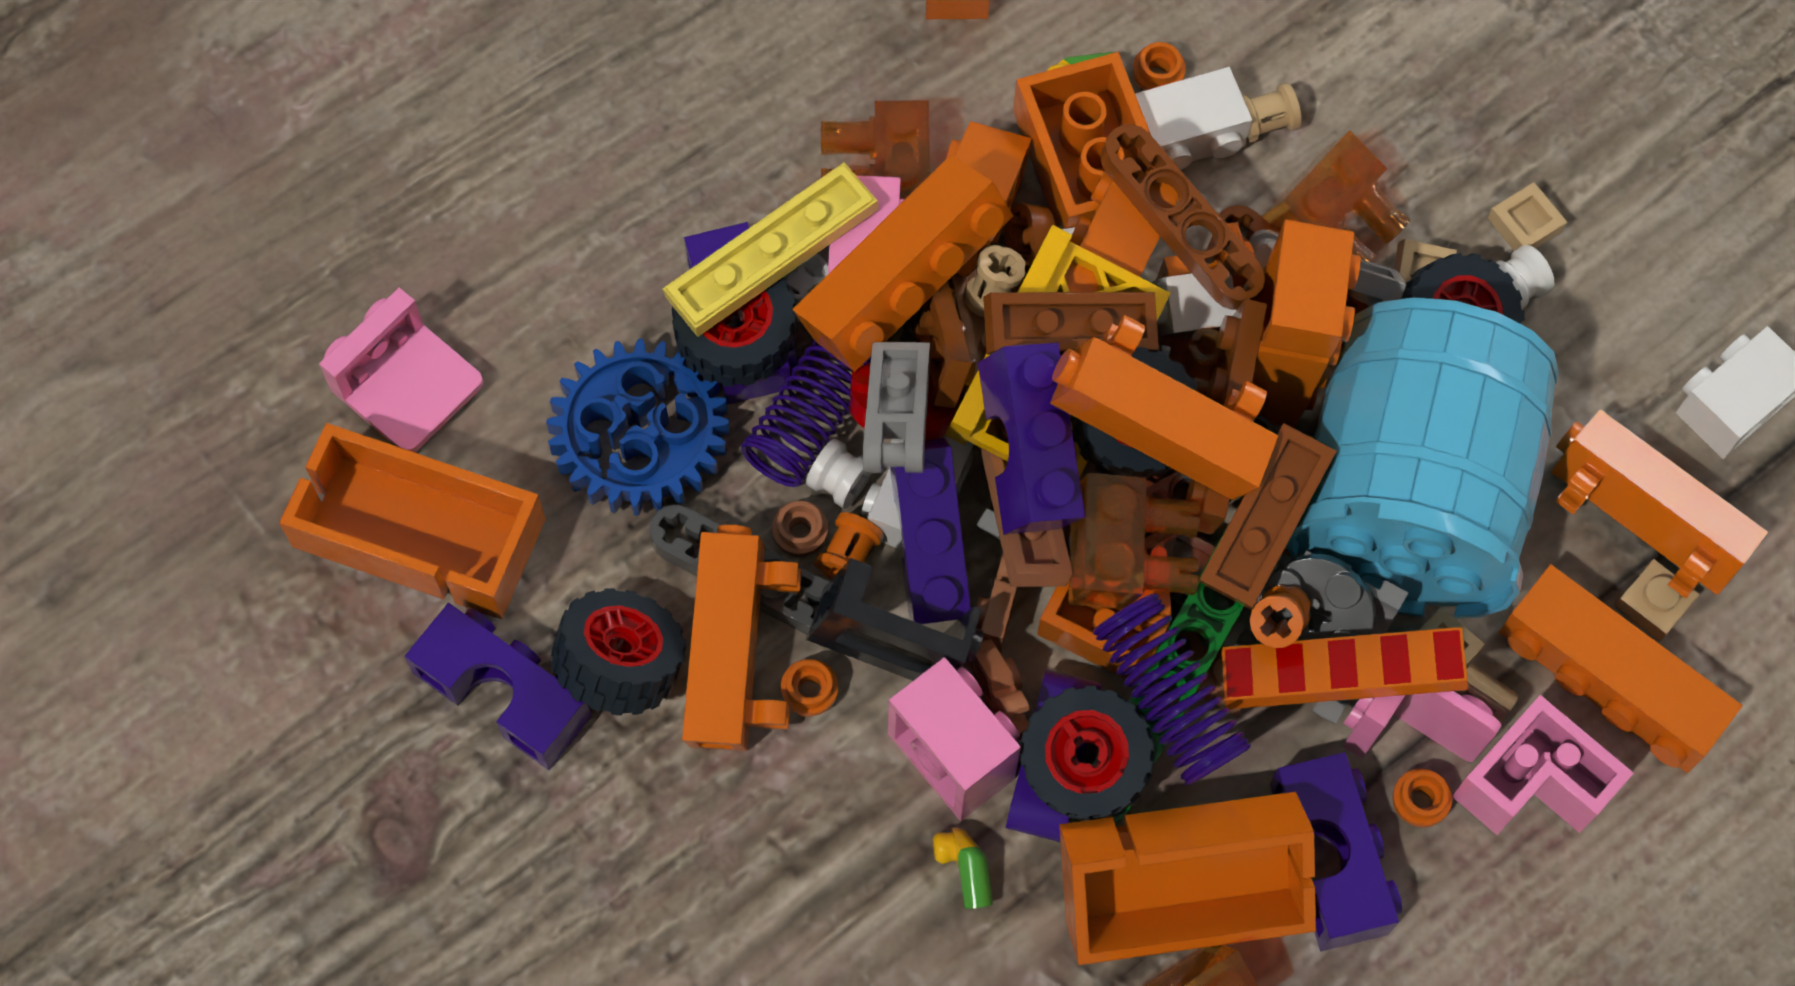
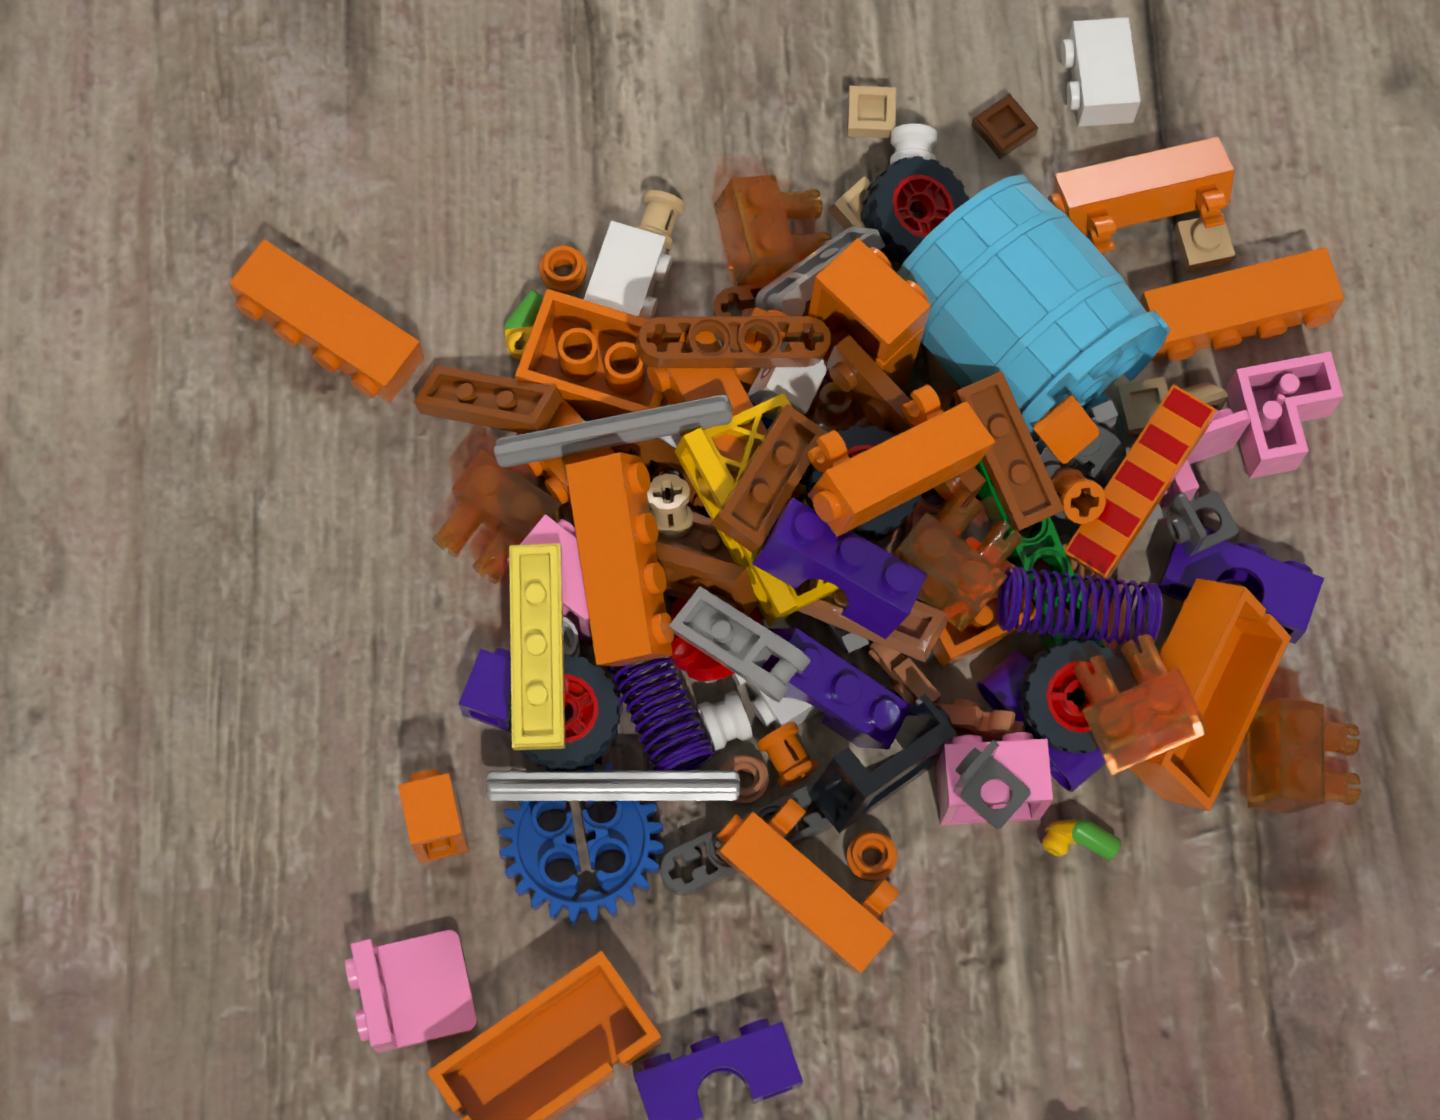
camera: 55 degrees left, 5 degrees up
black wheel [551,588,686,716] -> none
orange plate [1392,769,1452,828] -> none
none -> orange brick [398,770,470,863]
none -> dark orange plate [413,365,563,434]
none -> light grey axle [486,771,740,801]
none -> light grey axle [494,395,733,468]
none -> dark grey bracket [953,740,1031,829]
none -> reddish brown tile [971,93,1038,159]
none -> orange slope [1033,395,1100,464]
none -> clear orange brick [1074,634,1207,775]
none -> dark grey bracket [1166,491,1239,557]

